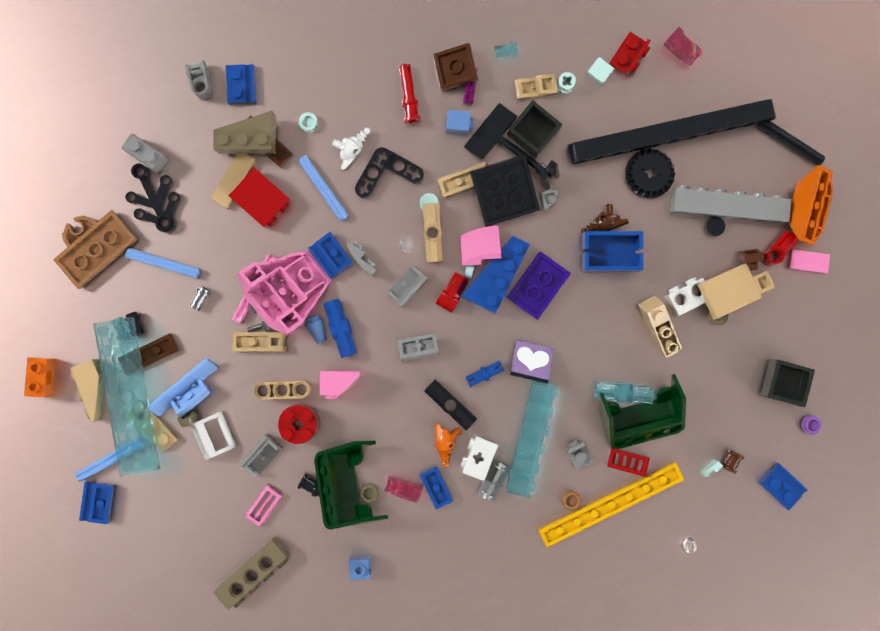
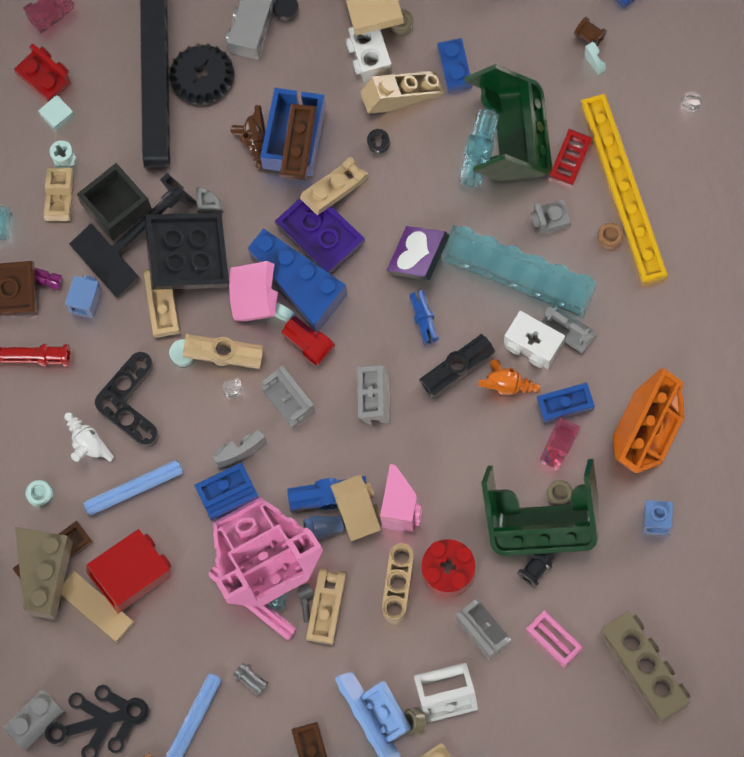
camera: 75 degrees left, 15 degrees down
none -> reddish brown tile [280,104,317,181]
none -> tan plate [300,157,369,215]
none -> tan brick [331,475,381,541]
none -> black bush [367,129,390,154]
none -> blue plate [437,38,472,92]
none -> orange wedge [612,368,684,473]

